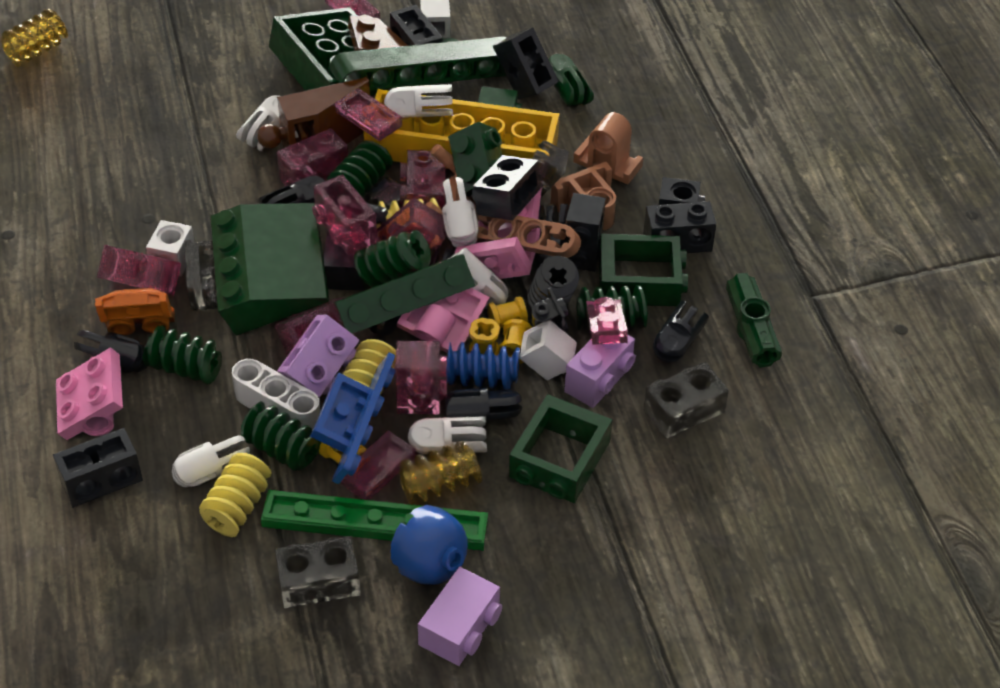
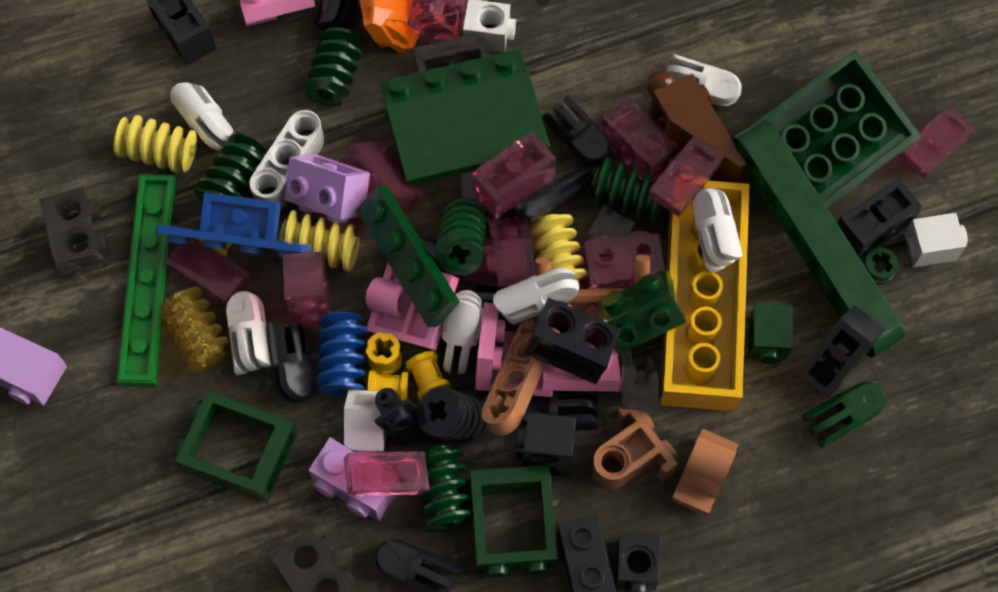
camera: 85 degrees right, 20 degrees up
wing [348,15,408,51] -> none
blue cylinder [391,505,468,585] -> none

